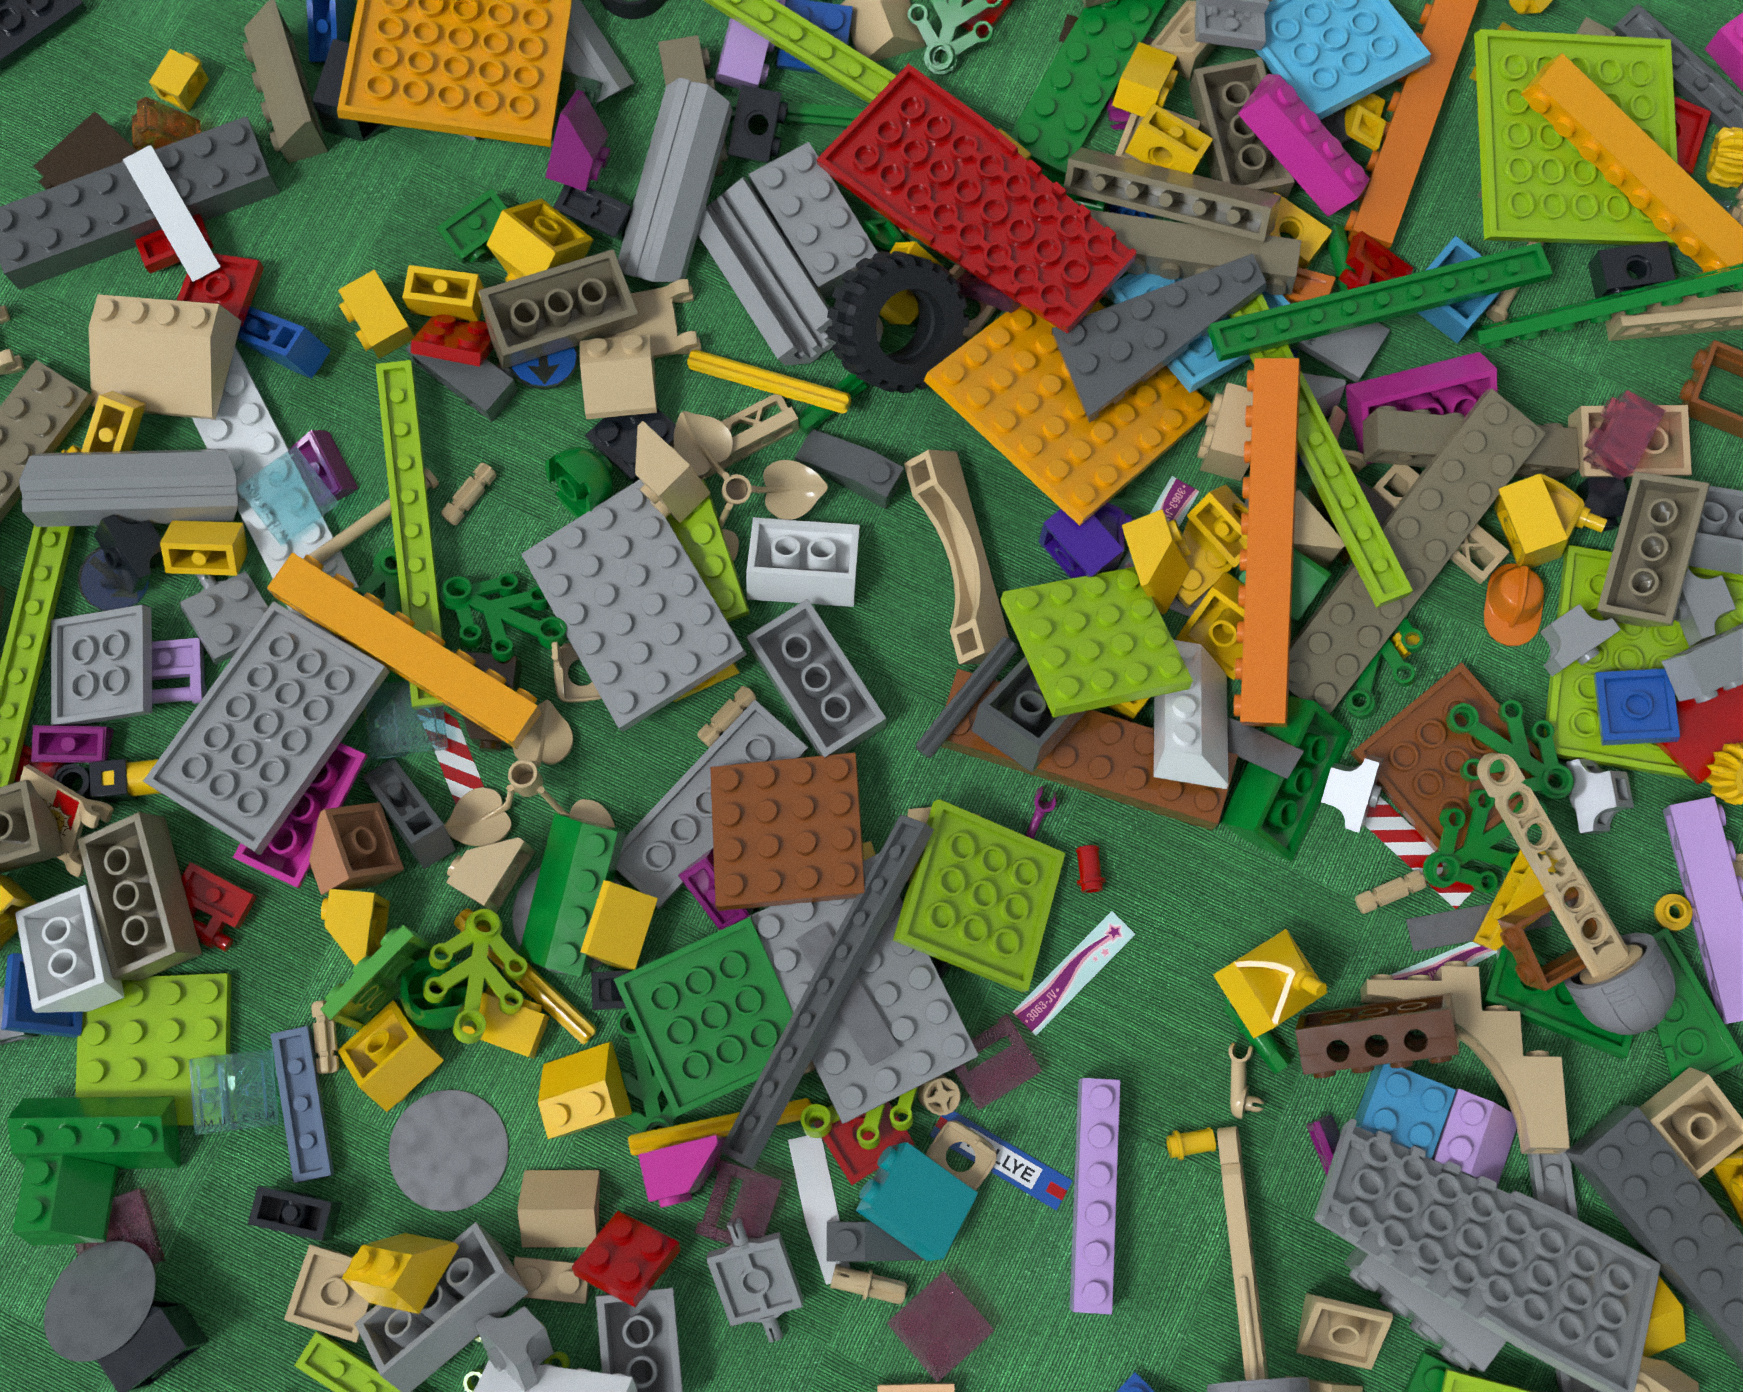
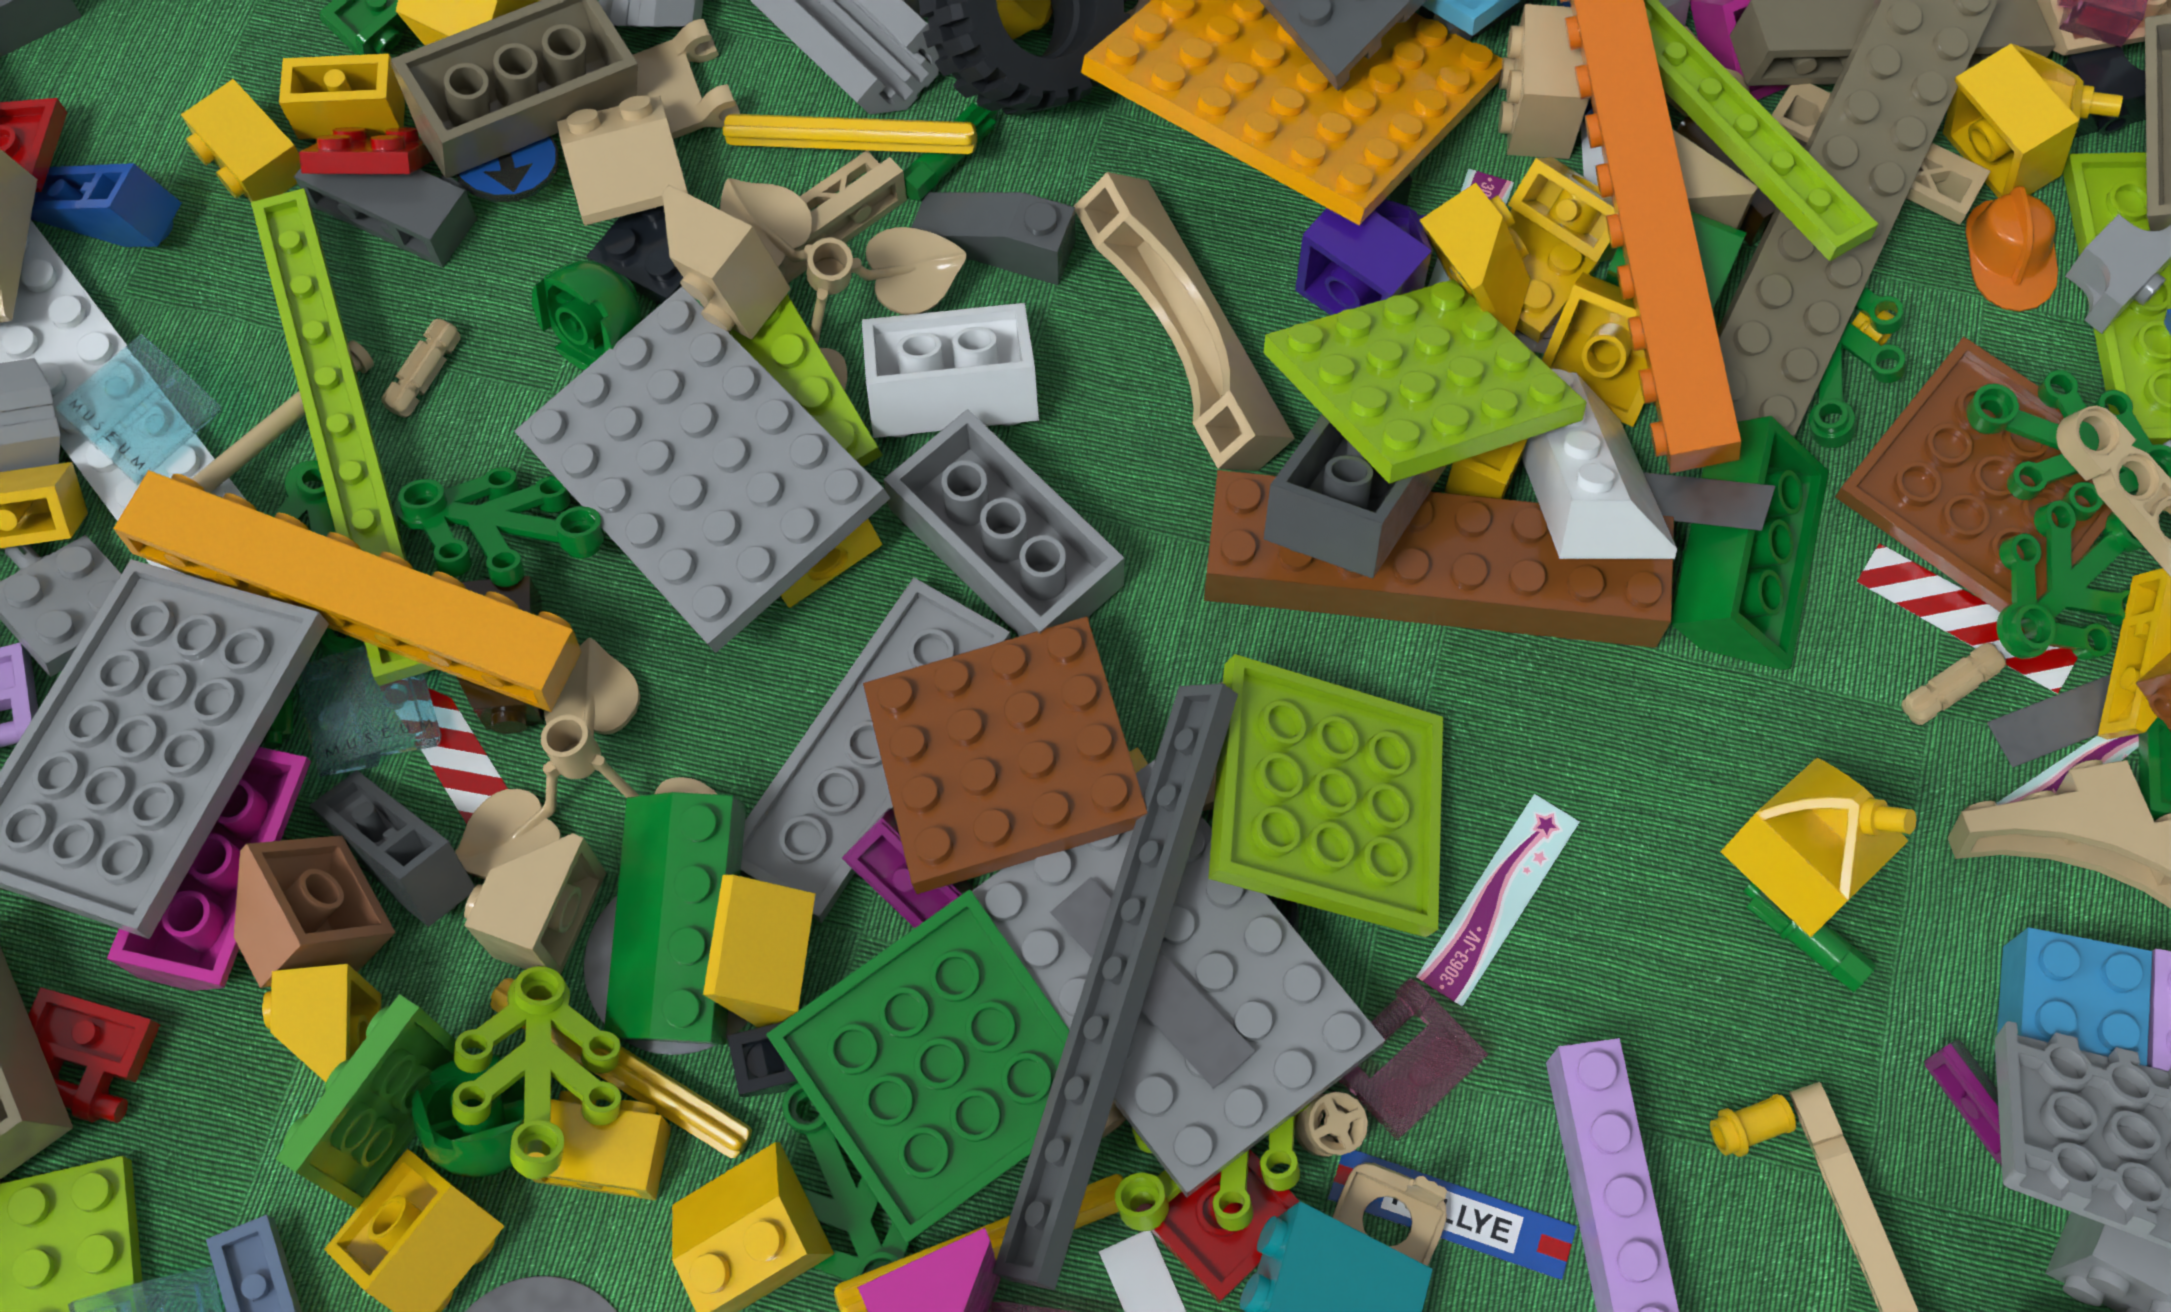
camera: 10 degrees left, 10 degrees down
magenta slope [289,430,358,508] -> none
tan axle [311,1000,339,1074] -> none
tan piece [551,642,602,703] -> none
tan axle [697,686,757,747] -> none
dark grey axle [916,637,1018,758] -> none
magenta hand [1025,786,1057,839] -> none
red pin [1076,845,1106,893] -> none
tan piece [1228,1042,1264,1119] -> none
reddish brown brick [1295,993,1459,1078] -> none
brick [1321,754,1384,833] -> none

